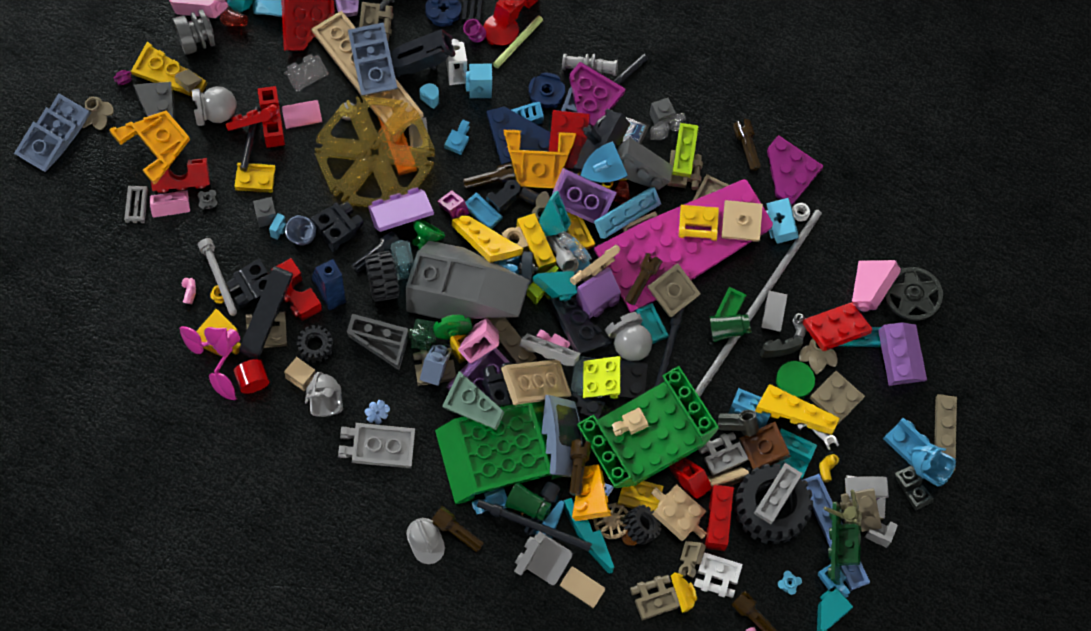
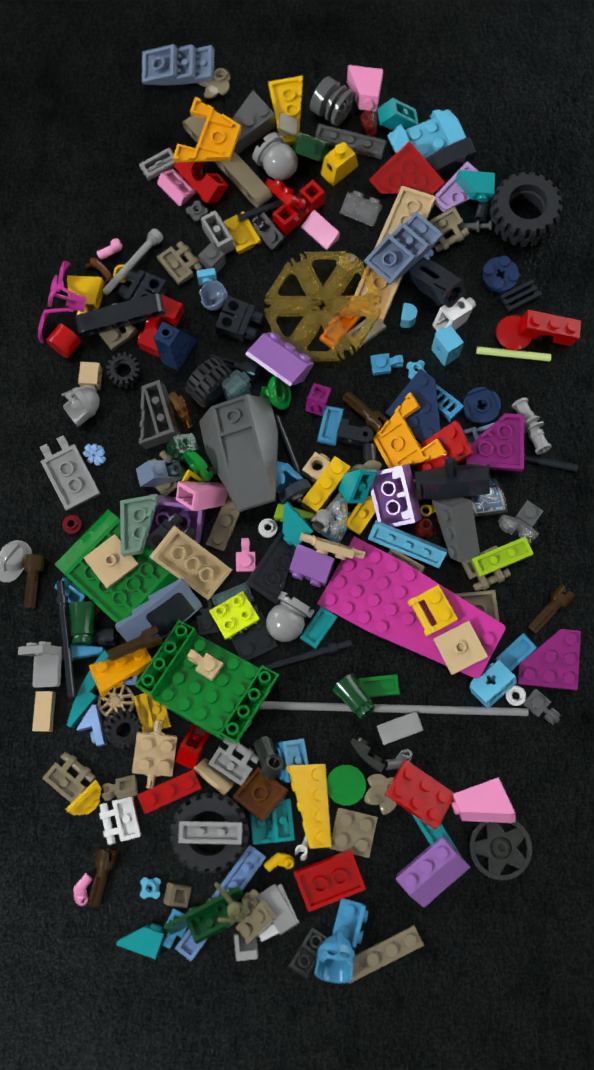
camera: 70 degrees right, 10 degrees up
magenta plate [114,70,132,86] -> none
yellow wing [452,216,523,263] -> none
magenta wheel [463,19,486,43] -> none
light grey plate [519,333,581,366] -> none
dark azure shield [581,141,628,183] -> none
dark brown piece [625,253,663,305] -> none
dark tan plate [647,263,701,317] -> none
none -> dark red plate [62,515,82,534]
none -> light blue slope [77,705,108,746]
none -> tan plate [84,534,139,589]
none -> reddish brown piece [85,257,119,288]
none -> dark tan plate [157,241,204,286]
none -> dark tan slope [163,882,191,908]
none -> clear orange plate [168,391,193,429]
none -> dark tan beam [183,115,273,208]
none -> light grey brick [201,211,235,255]
none -> black plate [252,212,287,251]
none -> white plate [258,519,278,538]
none -> dark green torso [293,131,329,161]
none -> red plate [294,849,366,912]
none -> dark grey tile [315,124,387,159]
none -> yellow torso [321,142,358,186]
none -> medium azure plate [407,360,427,379]
none -> dark azure tile [494,633,537,671]
none -> dark grey plate [523,689,561,725]

